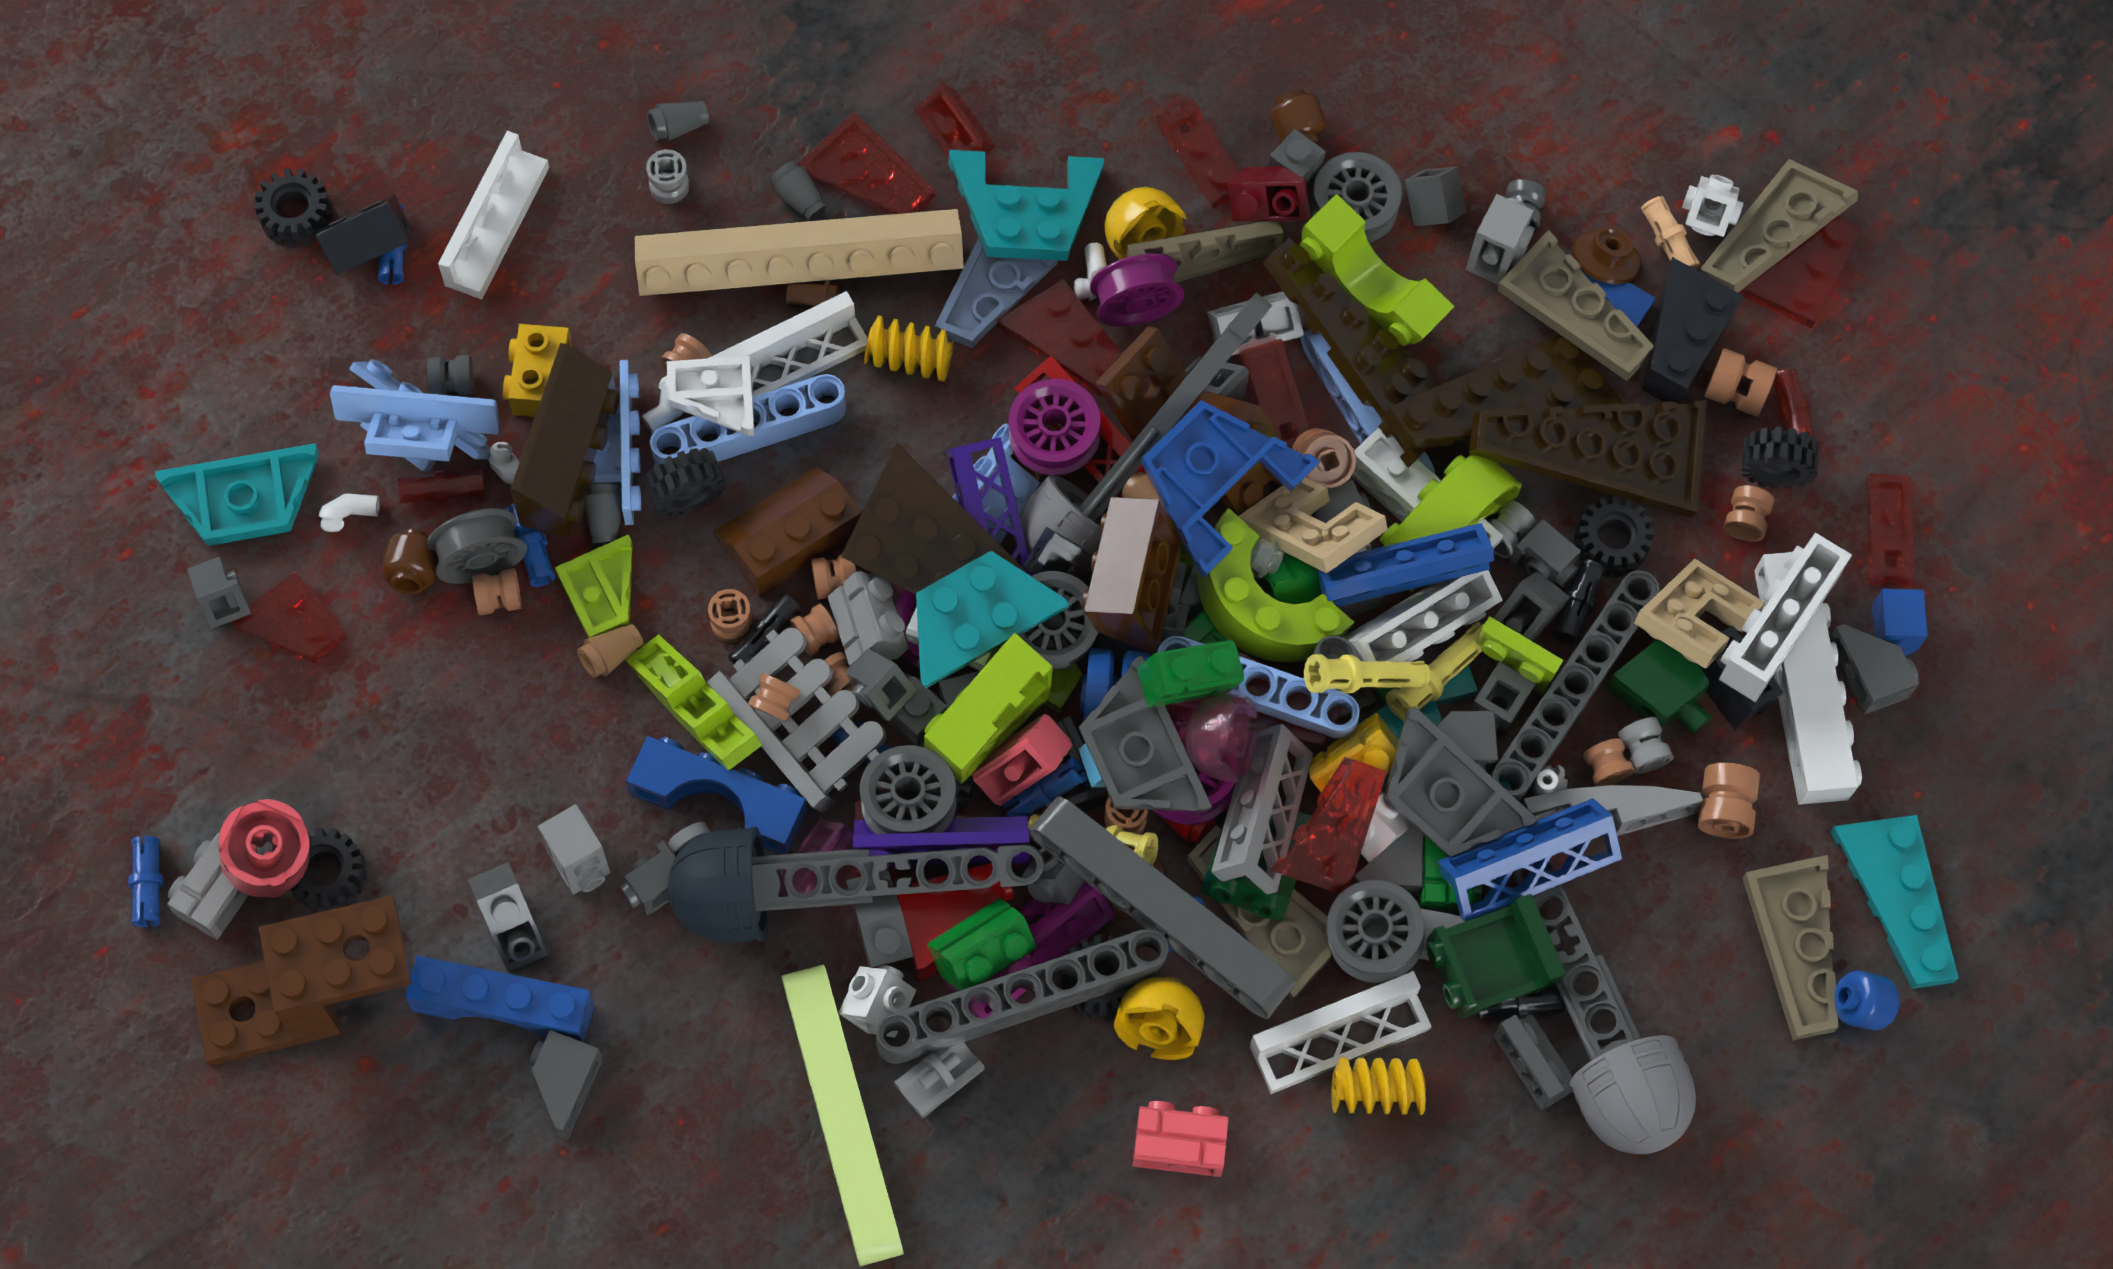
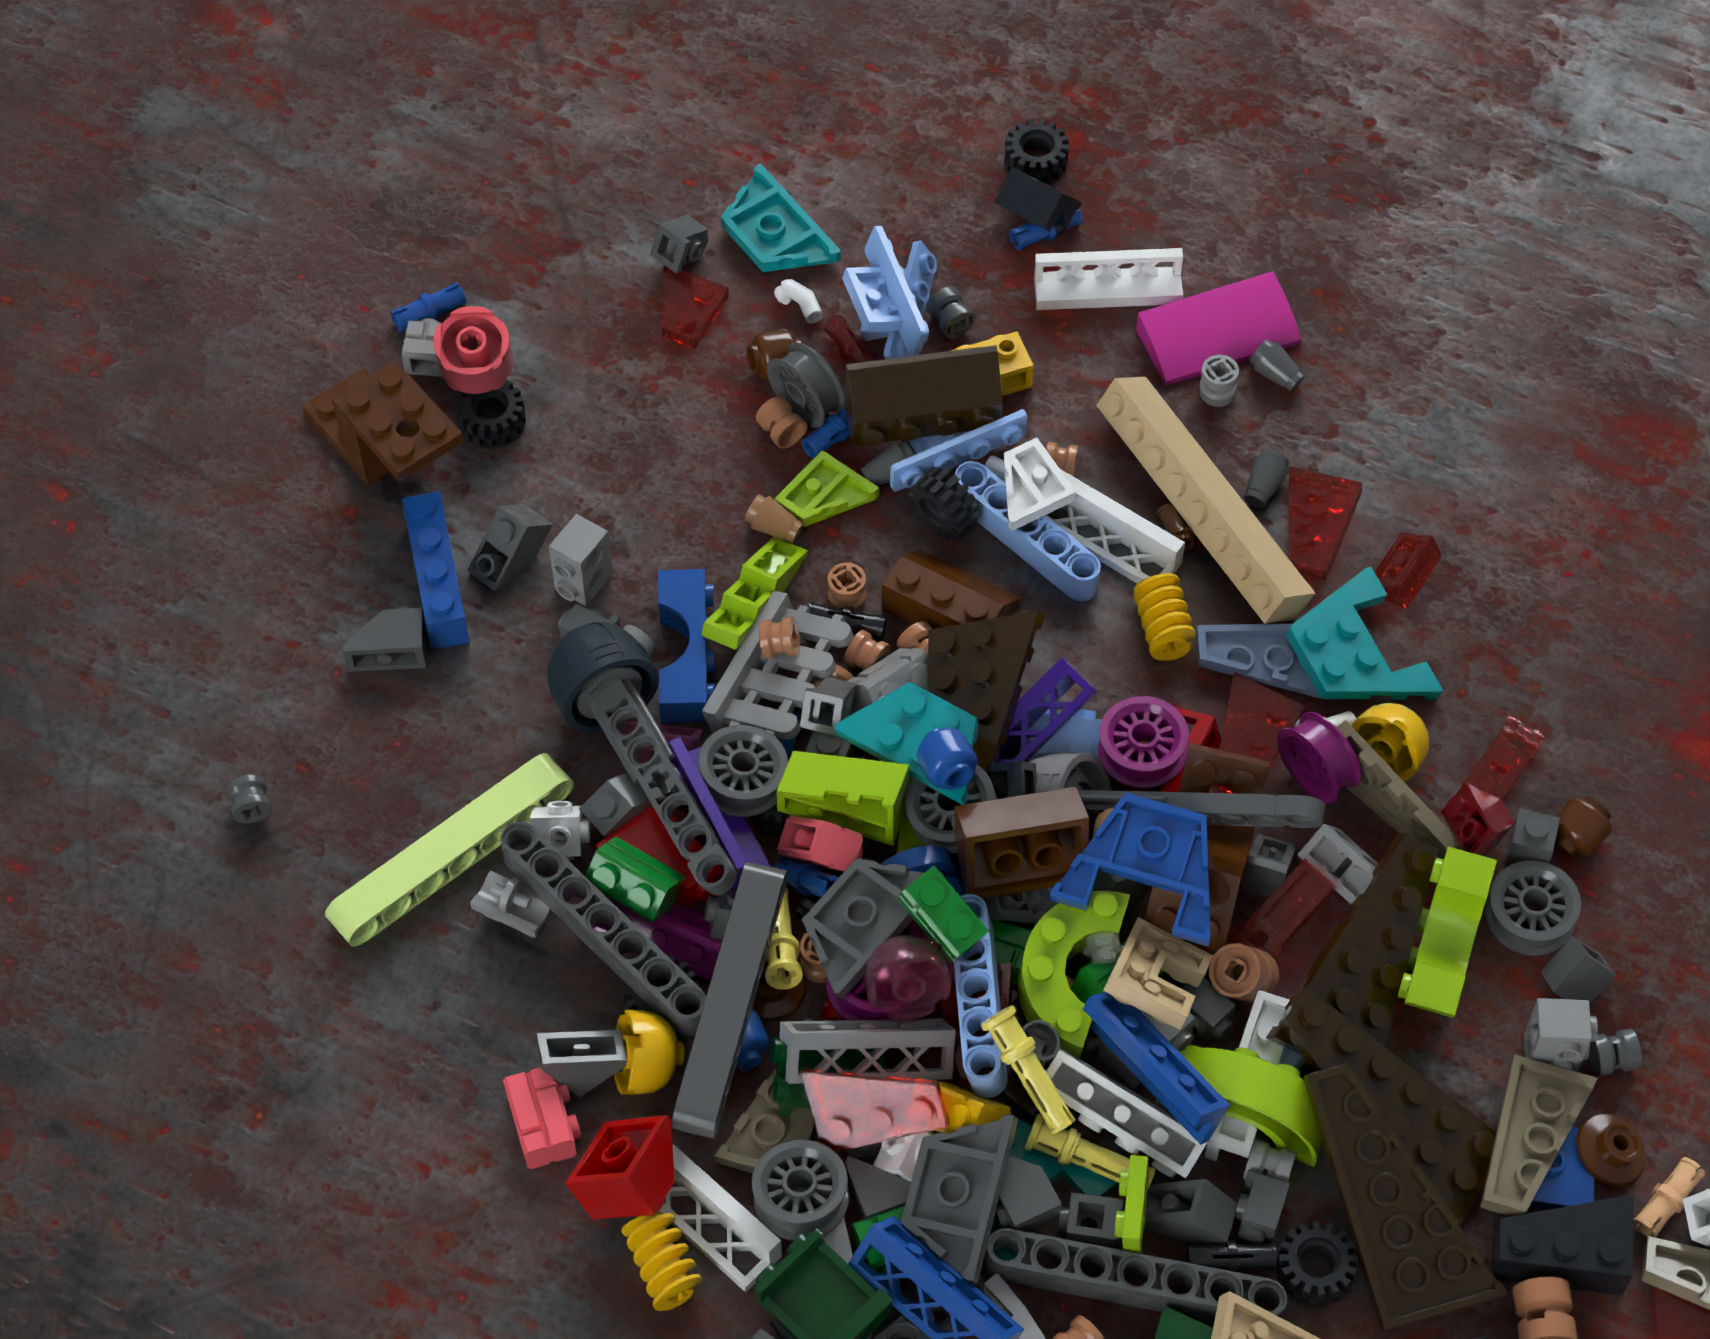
camera: 70 degrees right, 10 degrees down
white arm [1532,765,1568,796] -> none
none -> dark grey slope [536,1030,627,1097]
none -> red slope [565,1115,675,1220]
none -> blue head [916,728,978,790]
none -> dark pink slope [1136,271,1301,386]

